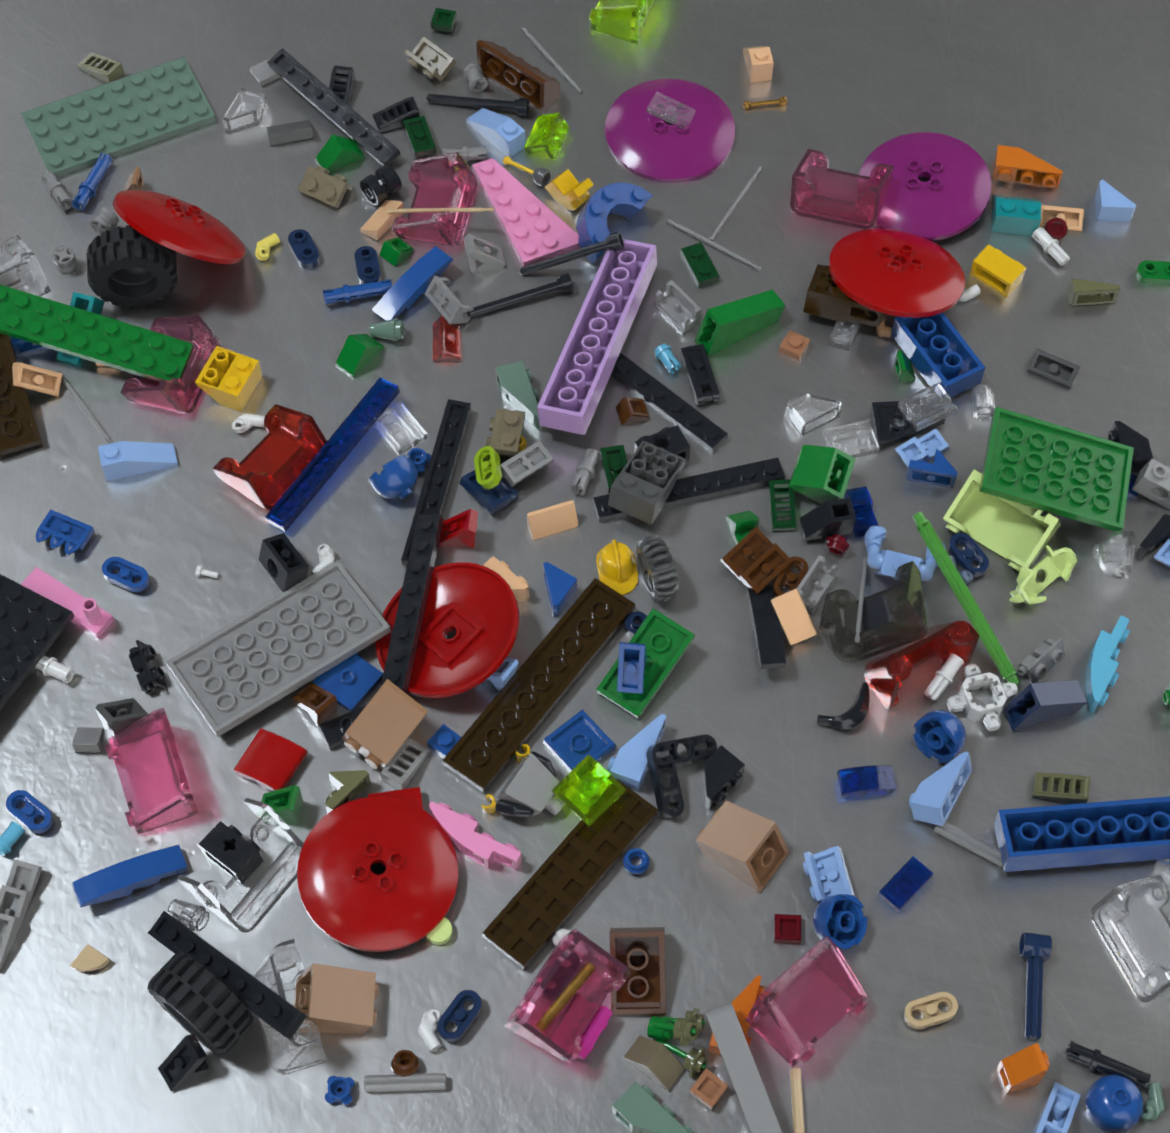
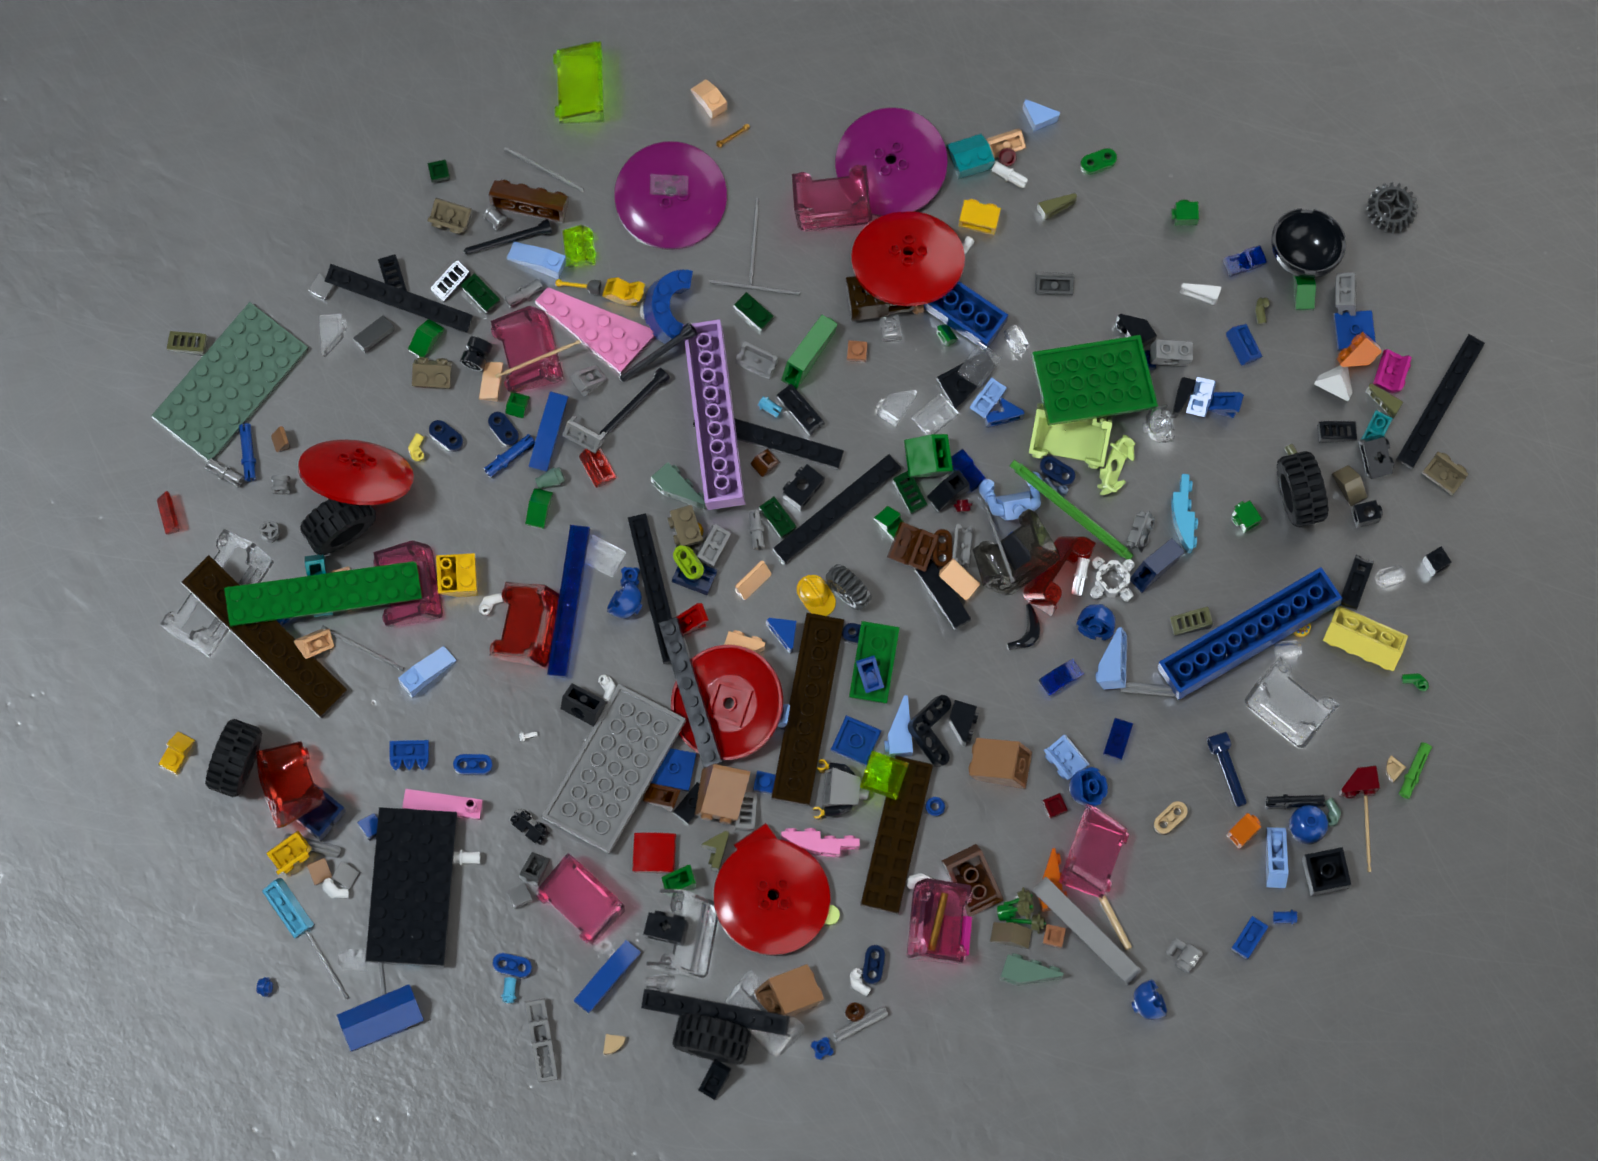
camera: 30 degrees left, 15 degrees up
dark grey slope [608,441,686,525] -> none
orange slope [992,145,1063,188] -> none

